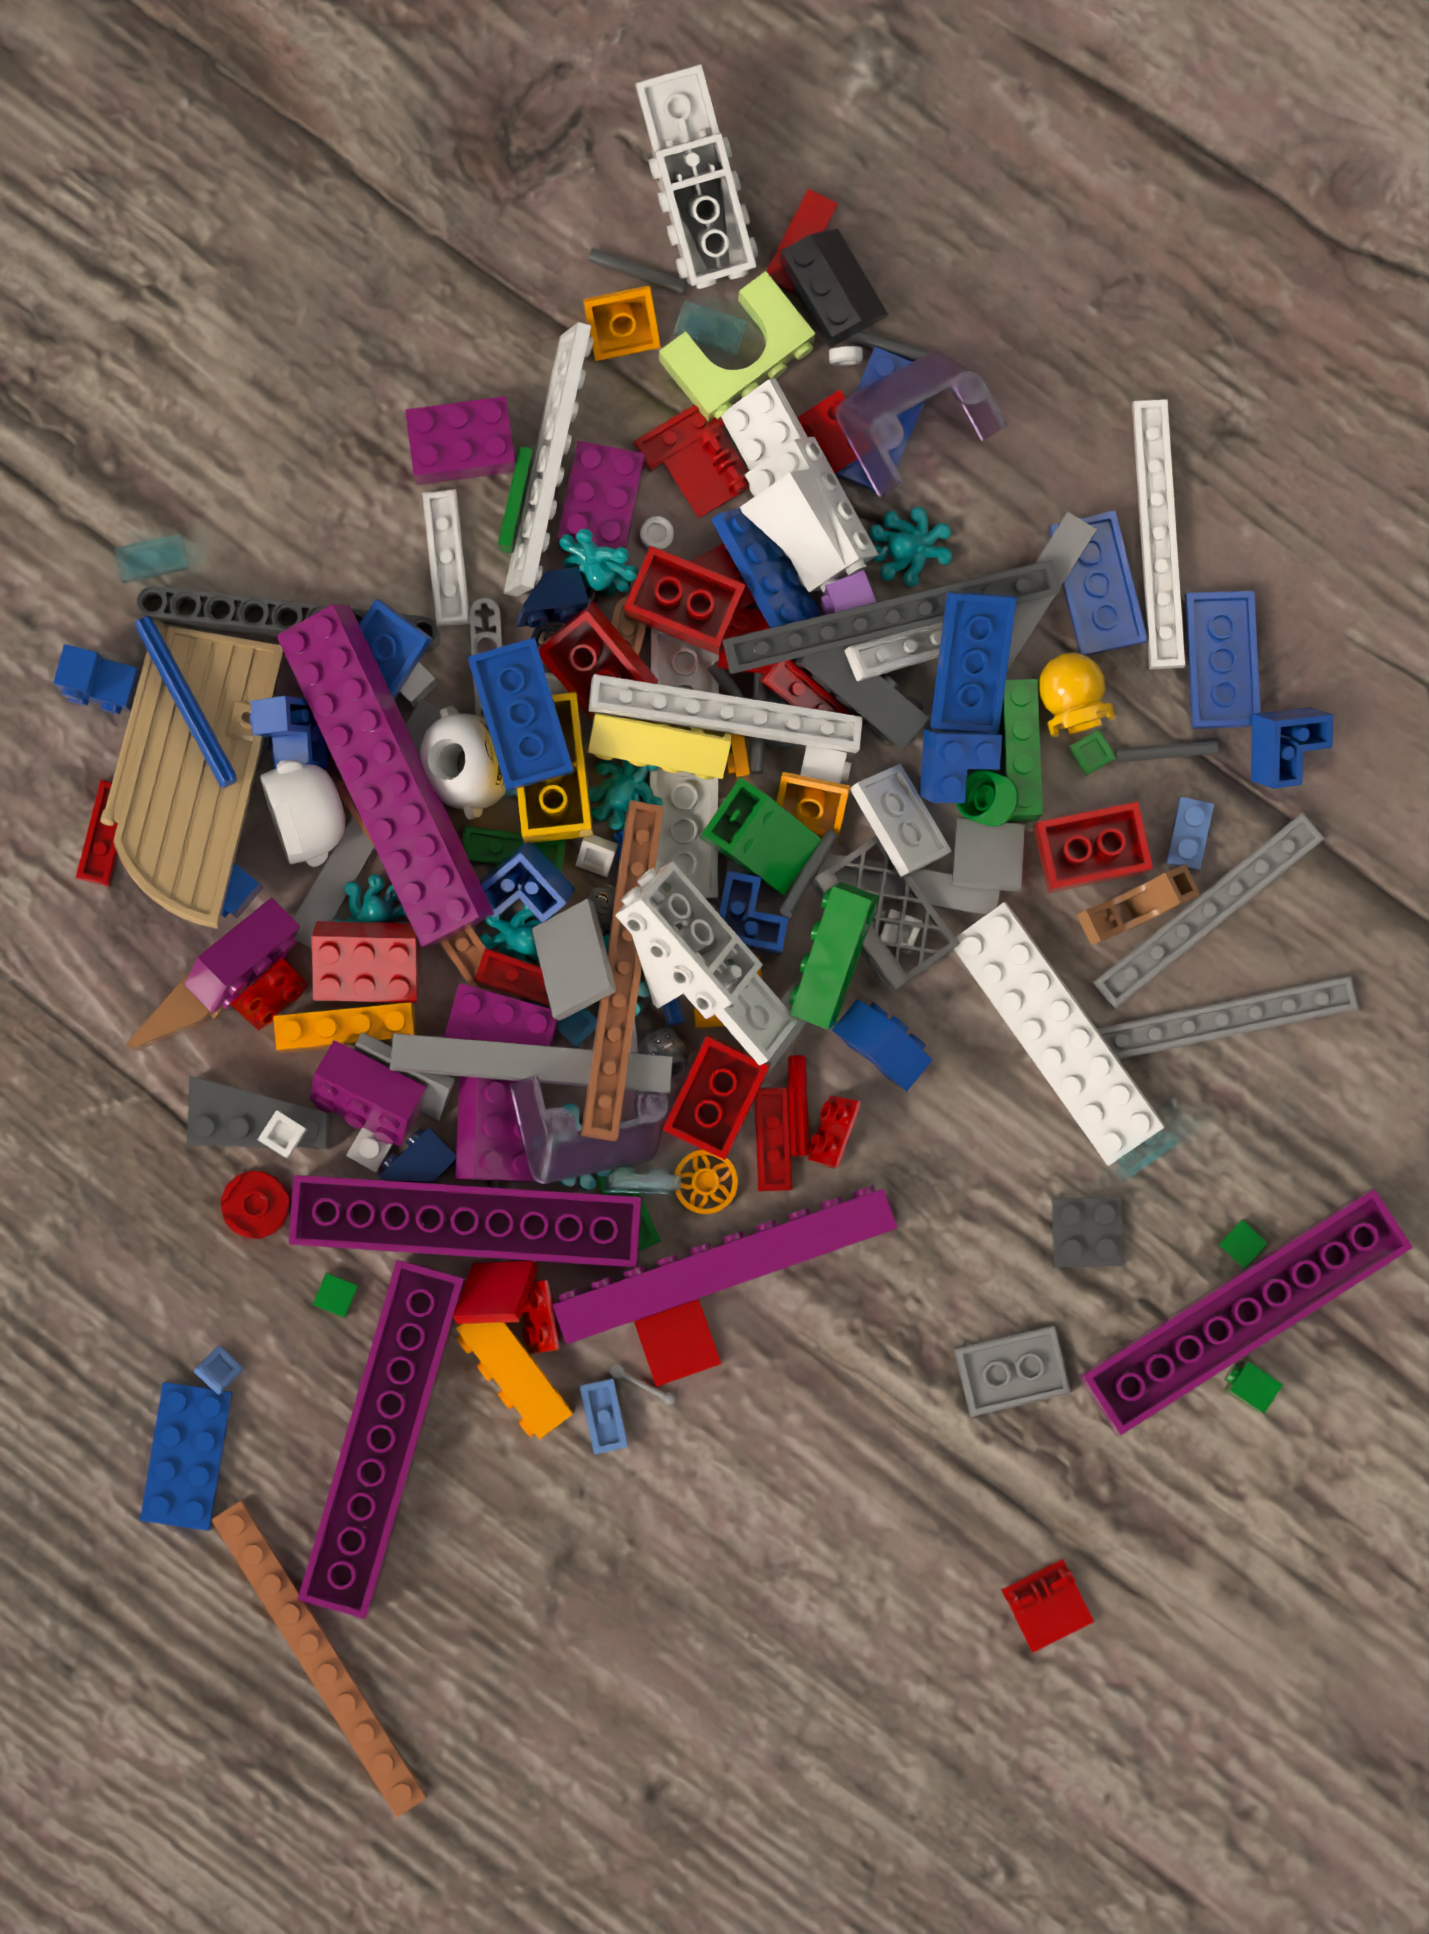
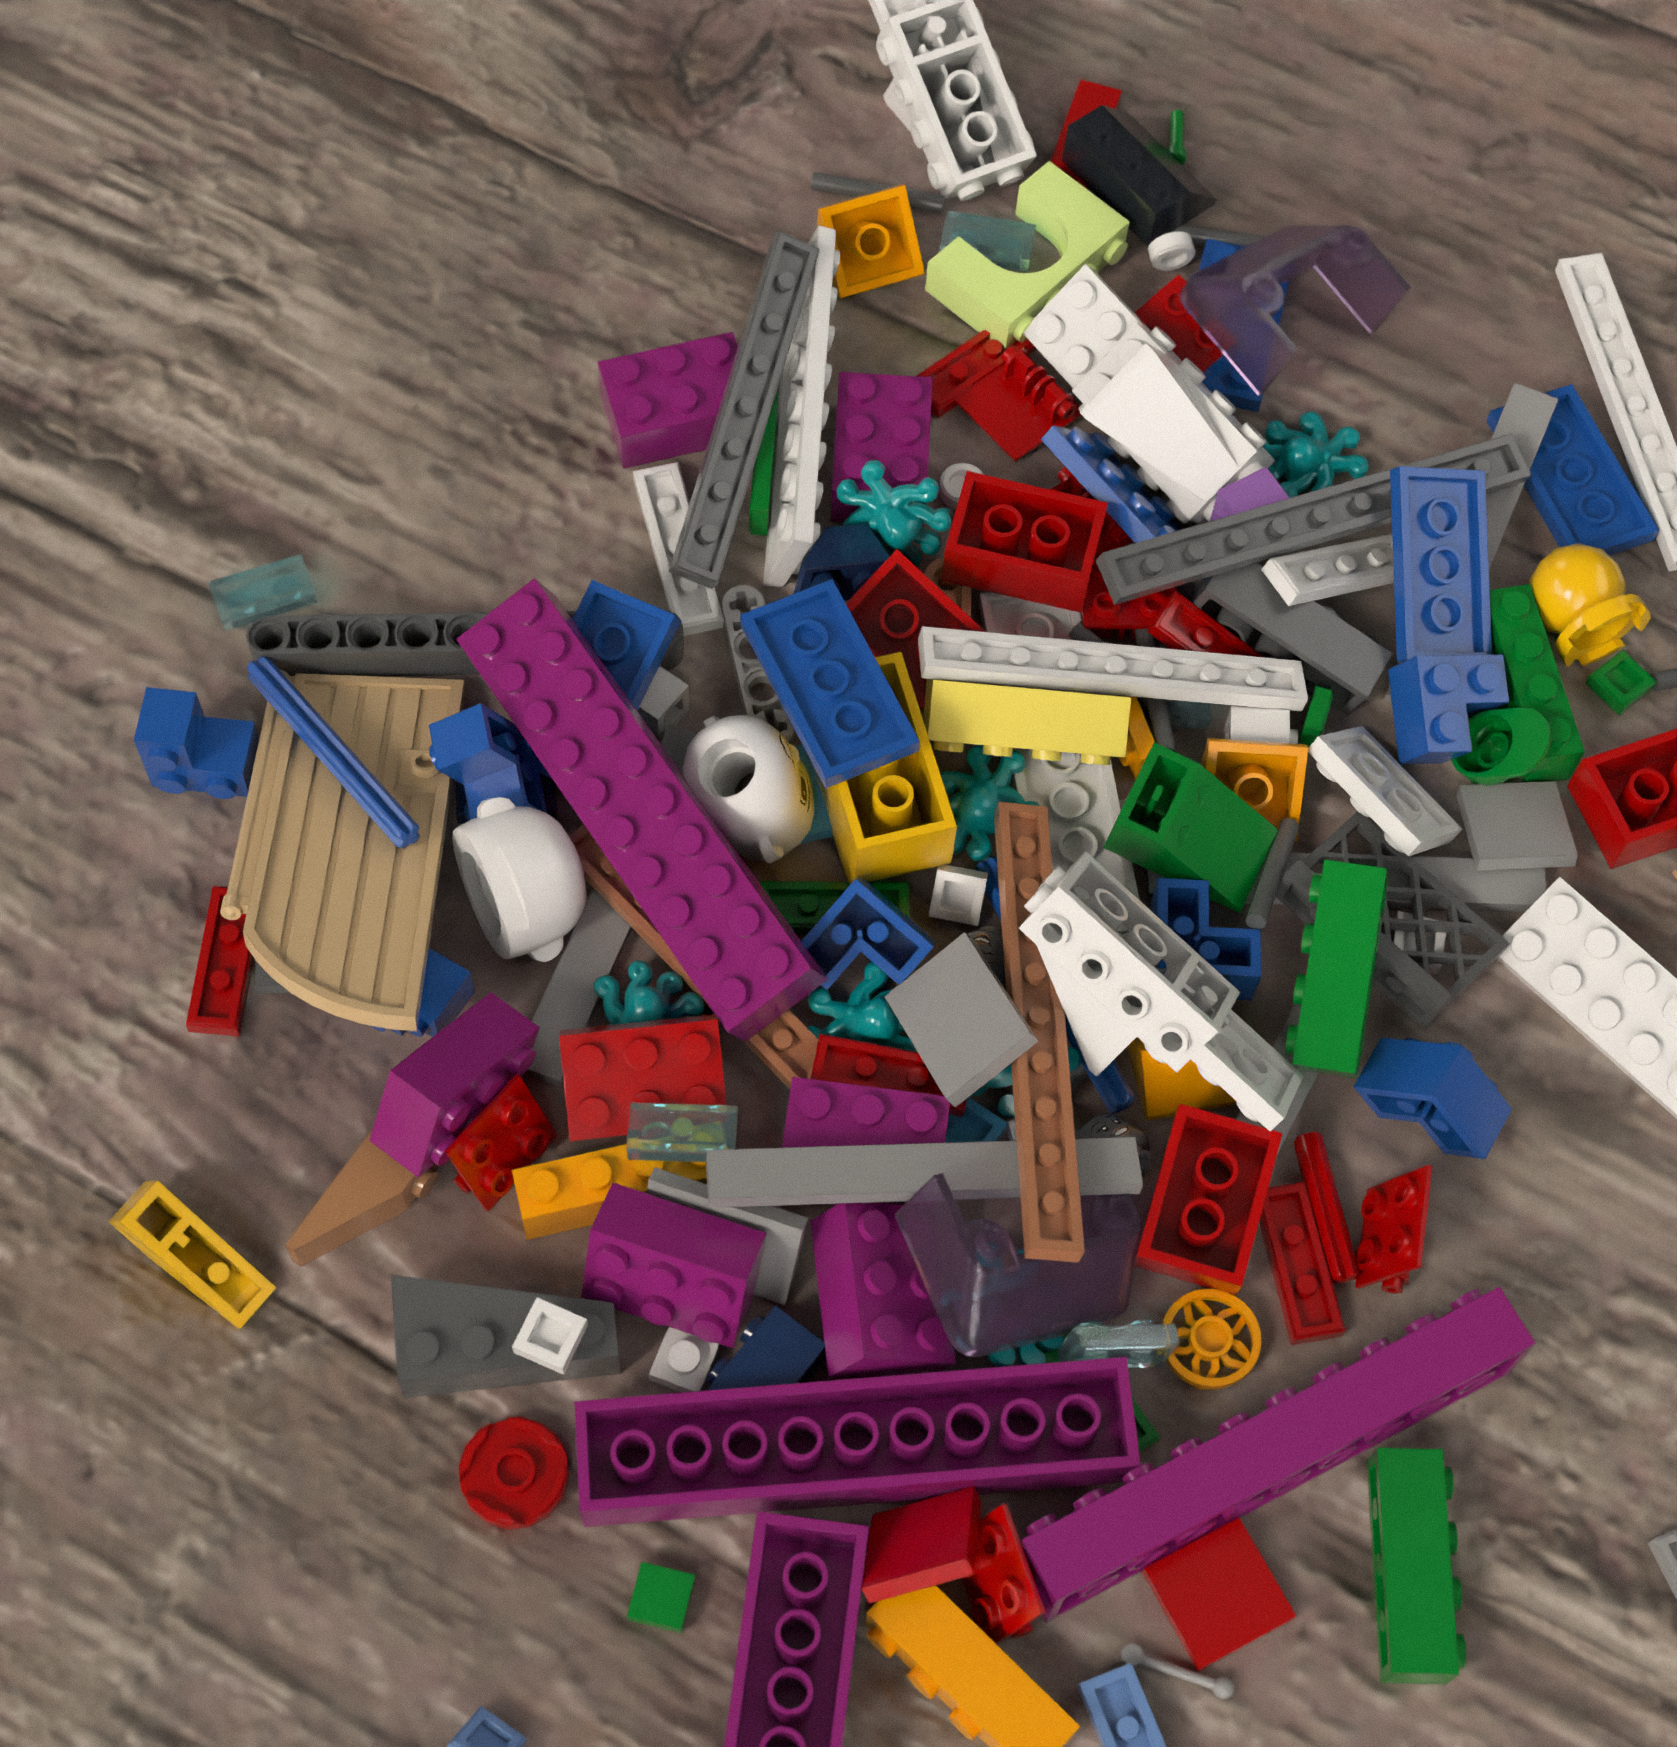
camera: 10 degrees left, 20 degrees down
none -> yellow slope [108,1180,276,1329]
none -> clear light blue plate [626,1103,738,1162]
none -> dark grey tile [668,230,820,589]
none -> green piece [1166,110,1187,165]
none -> green tile [1298,686,1334,754]
none -> green brick [1366,1447,1466,1684]

